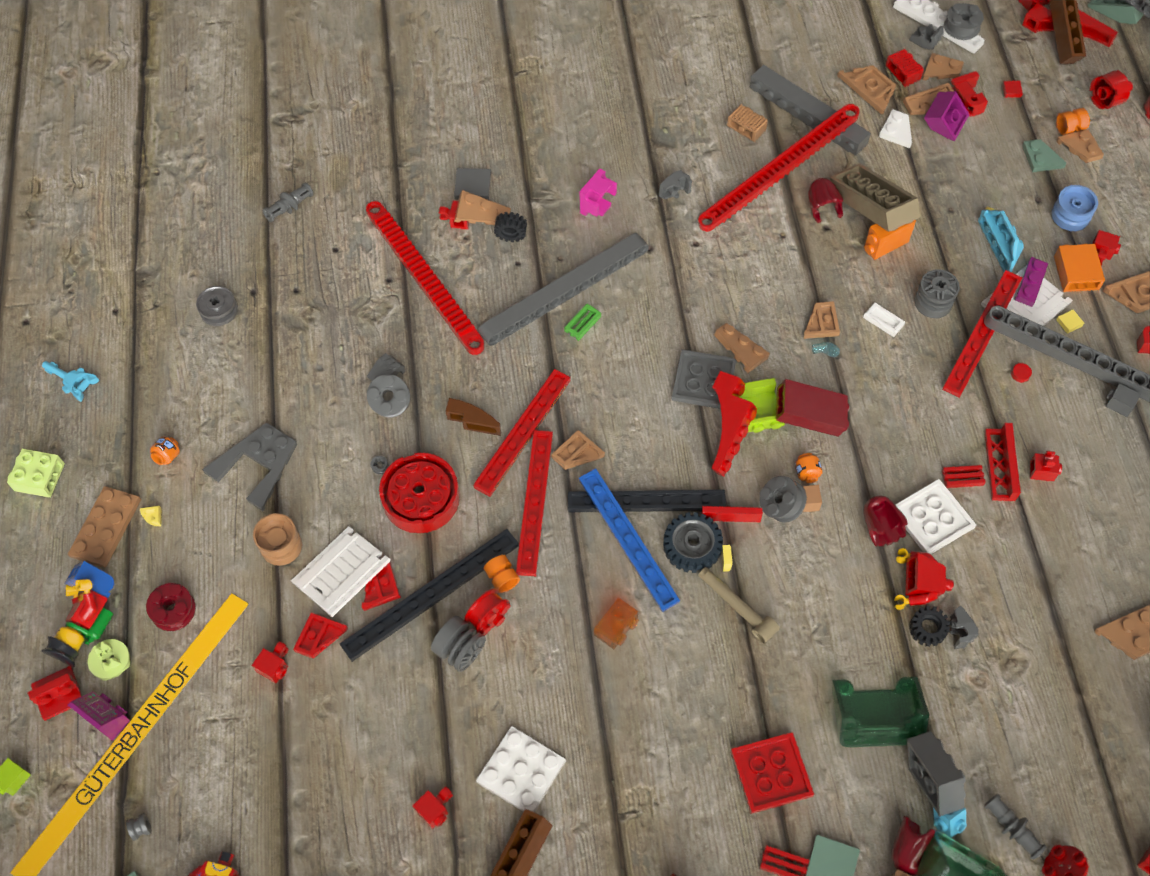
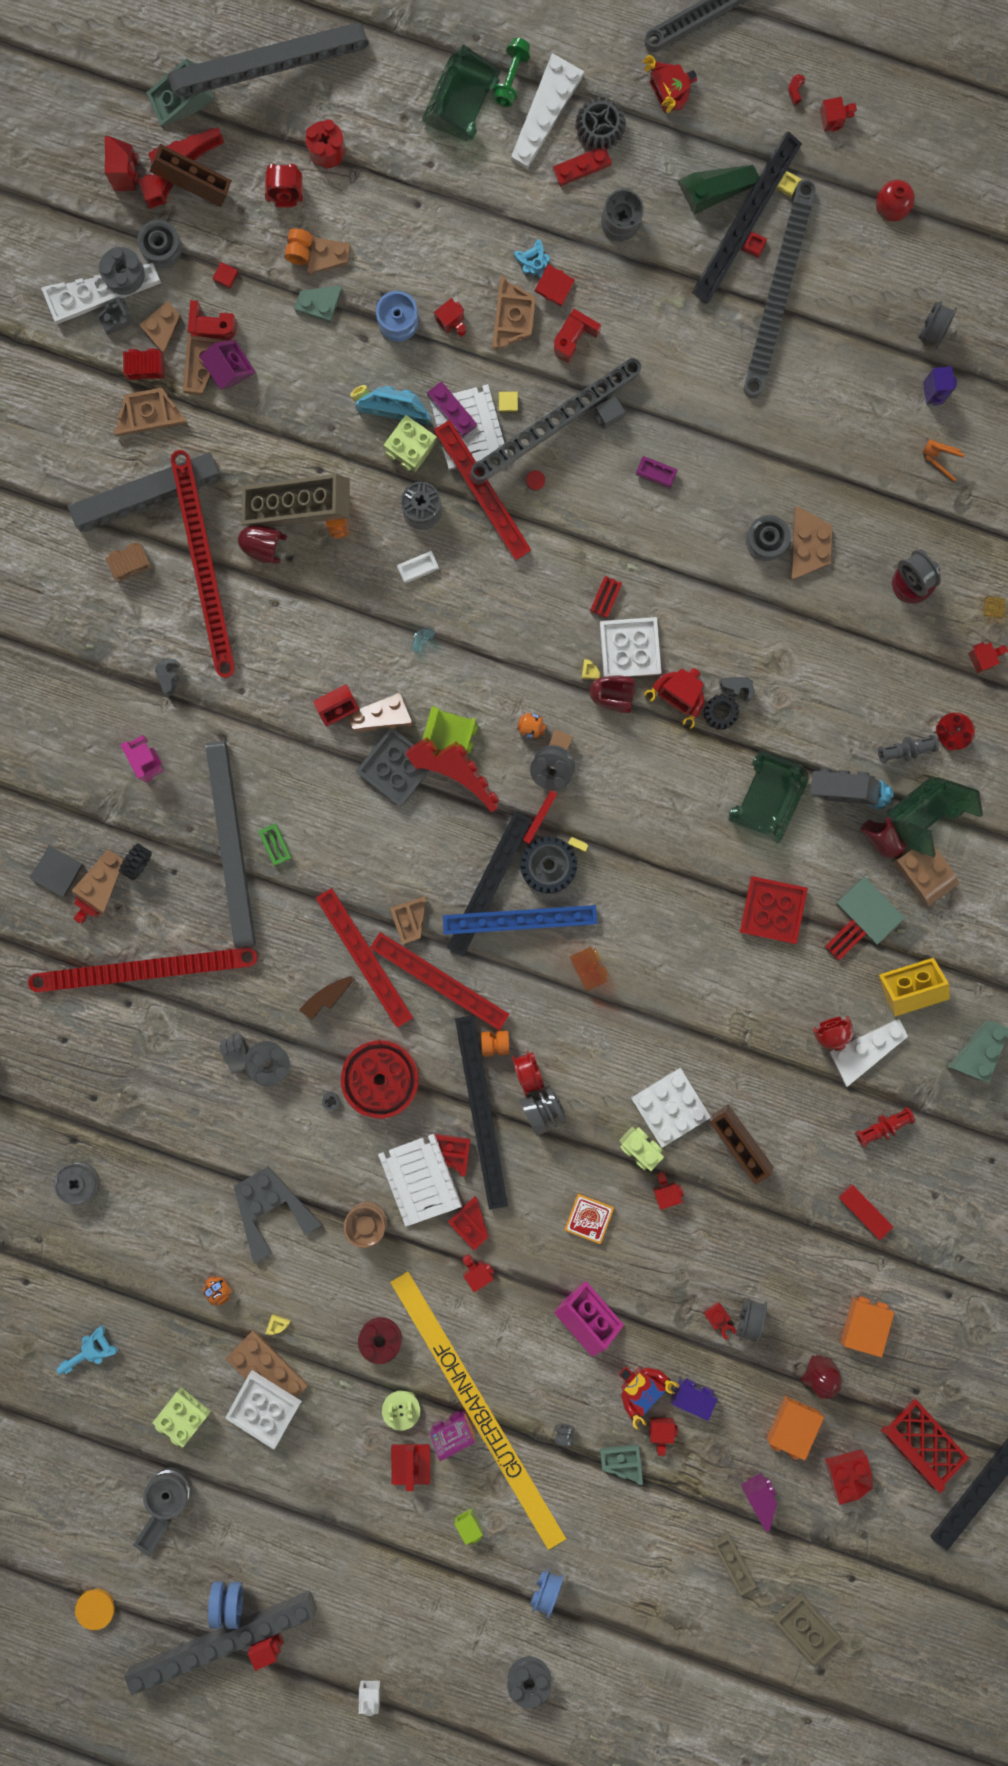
camera: 60 degrees left, 25 degrees up
piece [41,561,114,667] -> none
dark tan piece [698,567,780,644] -> none
dark red brick [776,379,849,437] -> none
medium nougat wing [803,301,840,339] -> none
white wing [879,109,912,148] -> none
red fence [984,423,1021,501] -> none
red brick [1030,451,1062,482] -> none
orange brick [1054,244,1105,292] -> none
none -> dark grey wheel [137,220,182,268]
none -> white plate [225,1370,302,1449]
none -> red brick [313,684,360,727]
none -> yellowish green brick [383,415,437,473]
none -> dark pink slope [554,1281,624,1357]
none -> tile [564,1193,614,1244]
none -> light yellow tile [581,659,601,681]
none -> yellowish green brick [619,1126,664,1171]
none -> magenta plate [635,456,678,489]
none -> dark grey wheel [746,515,791,561]

